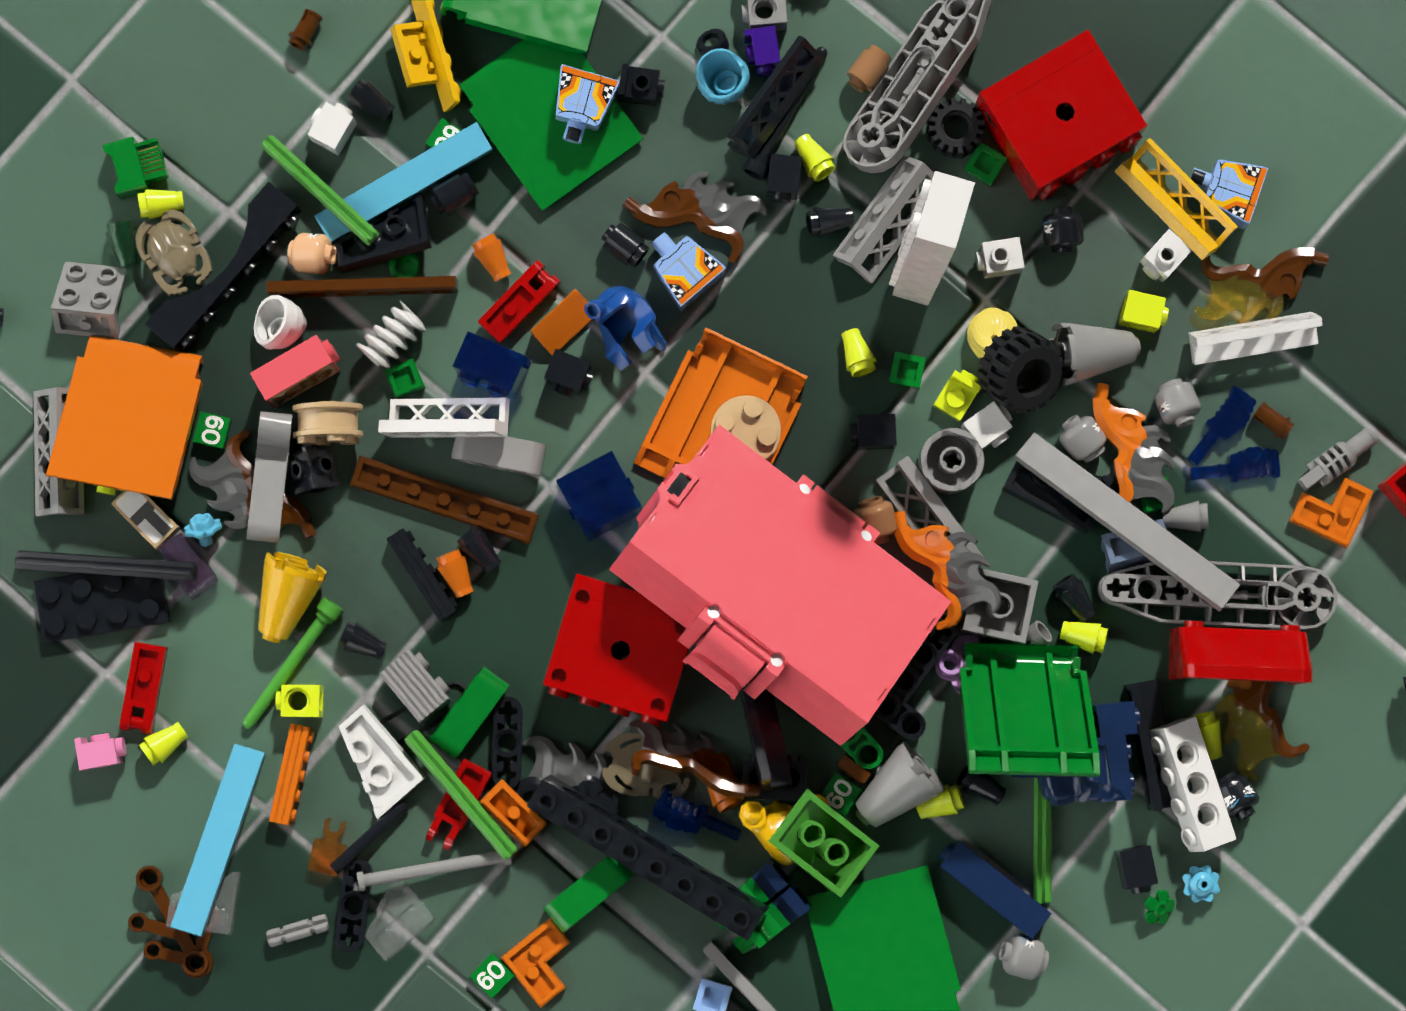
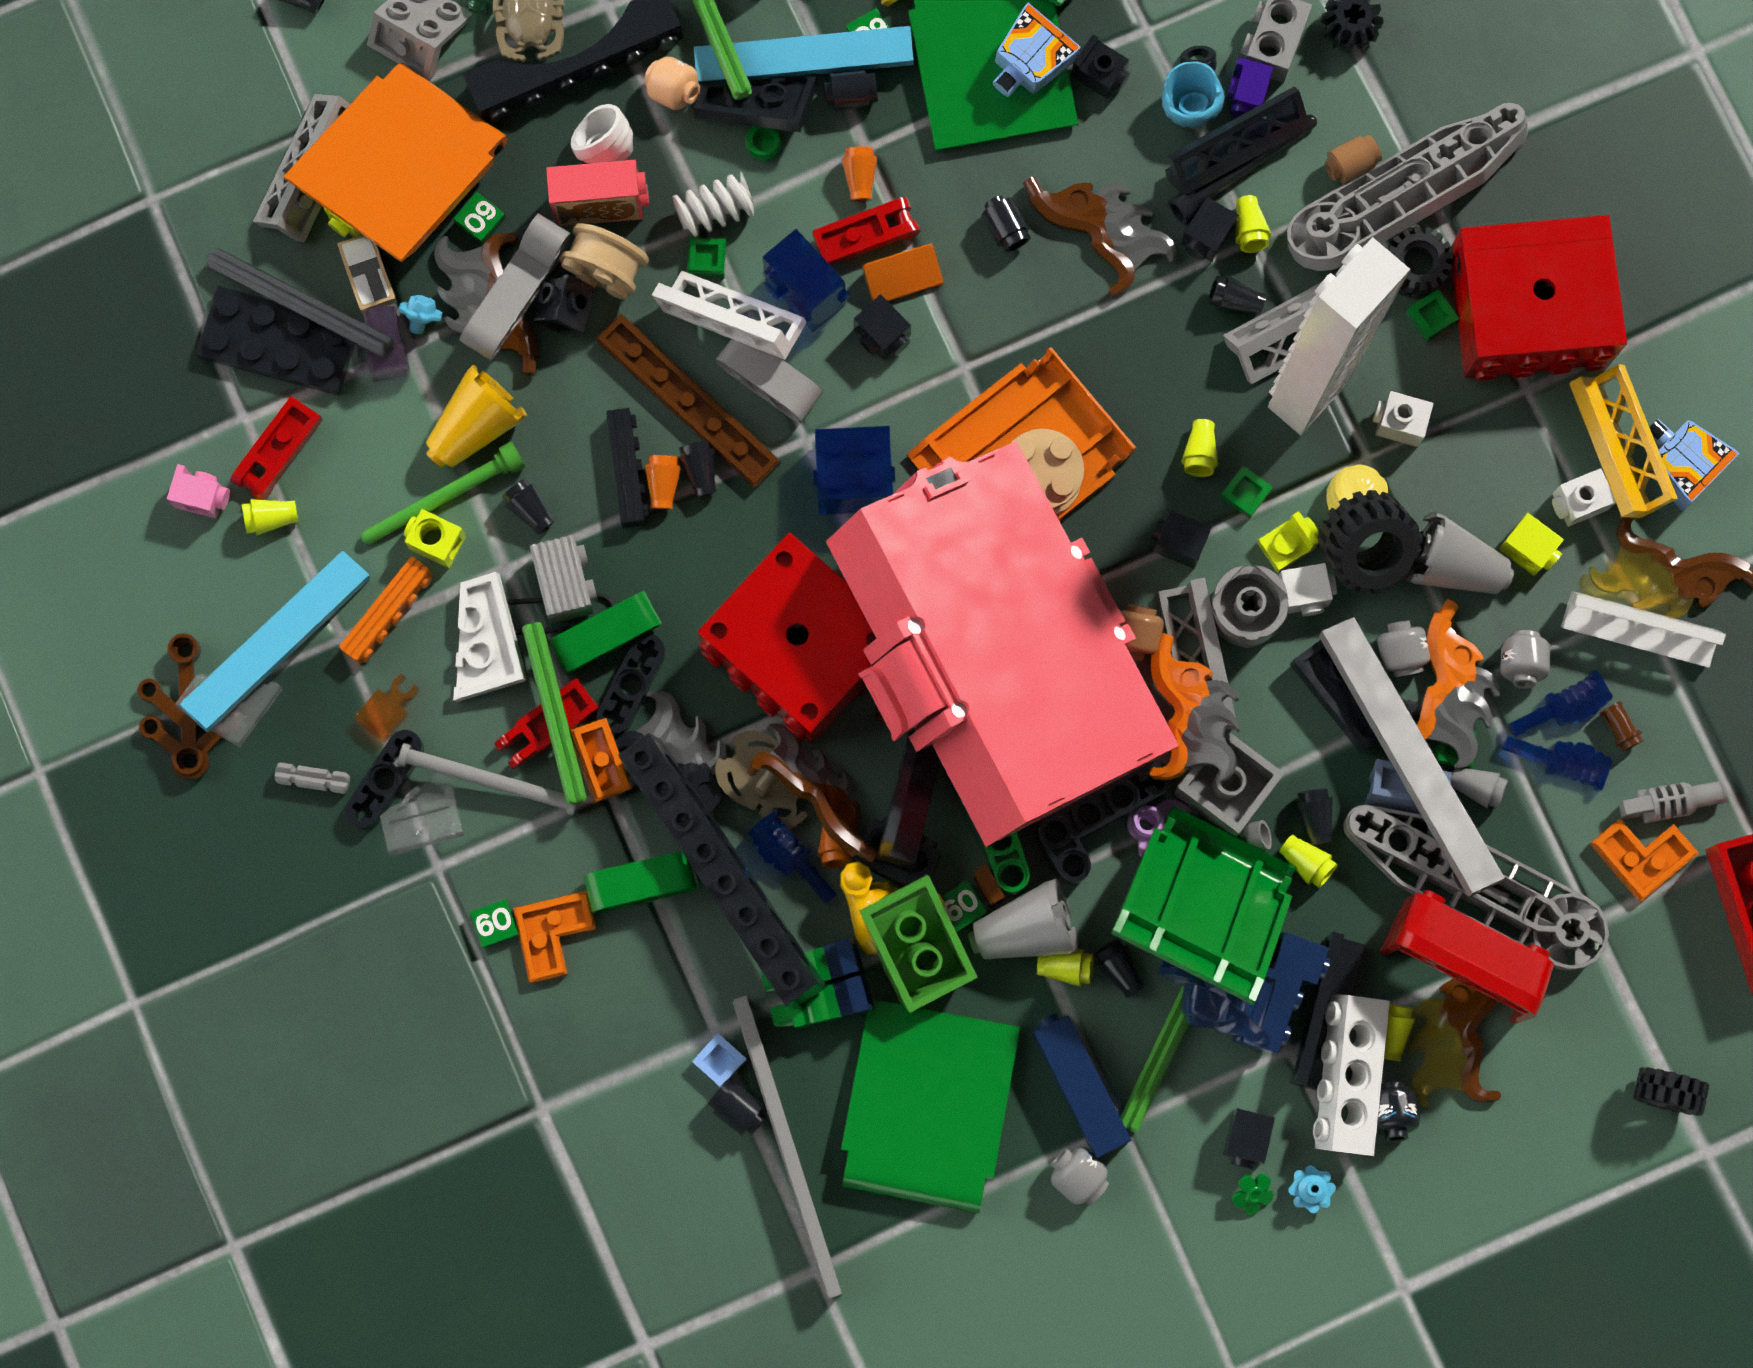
camera: 25 degrees right, 5 degrees down
reddish brown tile [266,276,458,298] -> none
black bar [329,800,409,875] -> none
blue piece [584,286,667,371] -> none
light blue torso [651,232,726,312] -> none
black head [1042,206,1084,252] -> none

